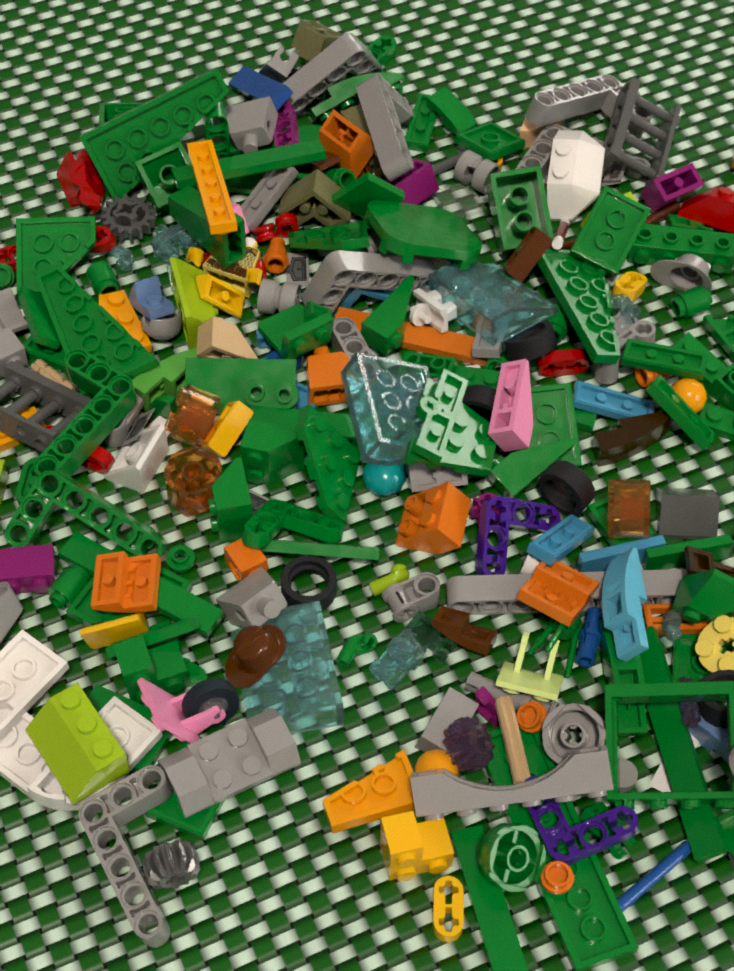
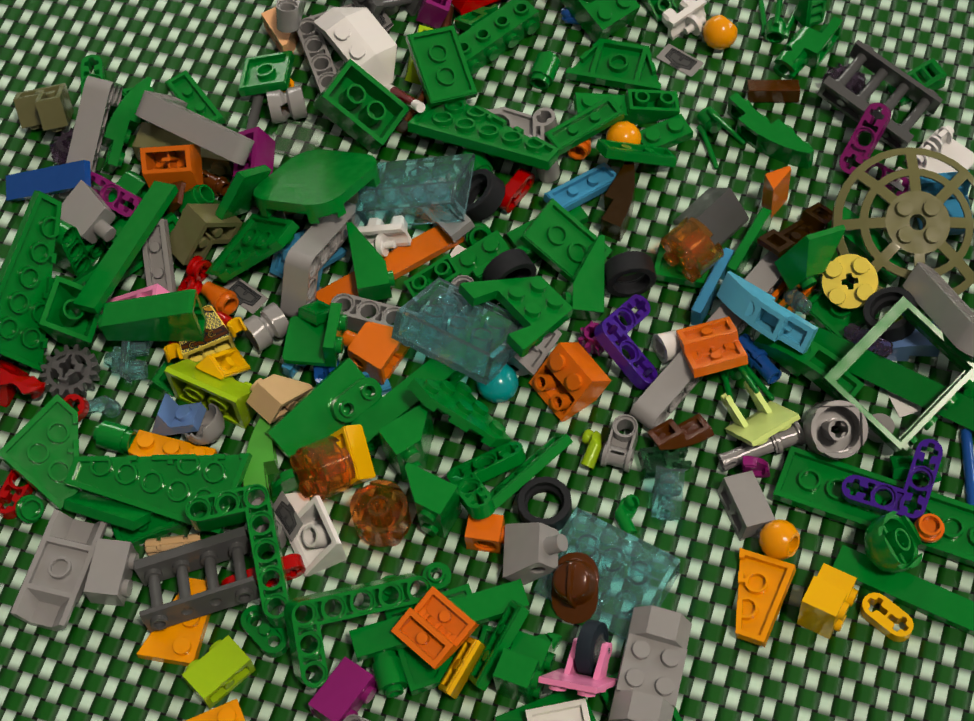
camera: 40 degrees left, 5 degrees up
light orange plate [186,139,238,235] -> none
light grey hinge [258,47,299,83] -> none
light grey arch [410,745,614,821] -> none
hinge [412,368,469,464] -> none
green slope [427,87,477,135] -> none
gear [442,716,495,772] -> none
bright pink slope [488,359,533,452] -> none
tan axle [495,695,531,784] -> none
reddish brown slope [503,226,552,282] -> none
orange plate [517,701,548,733] -> none
dark azure tile [526,514,595,566] -> none
yellow beam [611,271,648,303] -> none
clear light blue arm [611,293,641,318] -> none
light grey piece [650,254,712,291] -> none

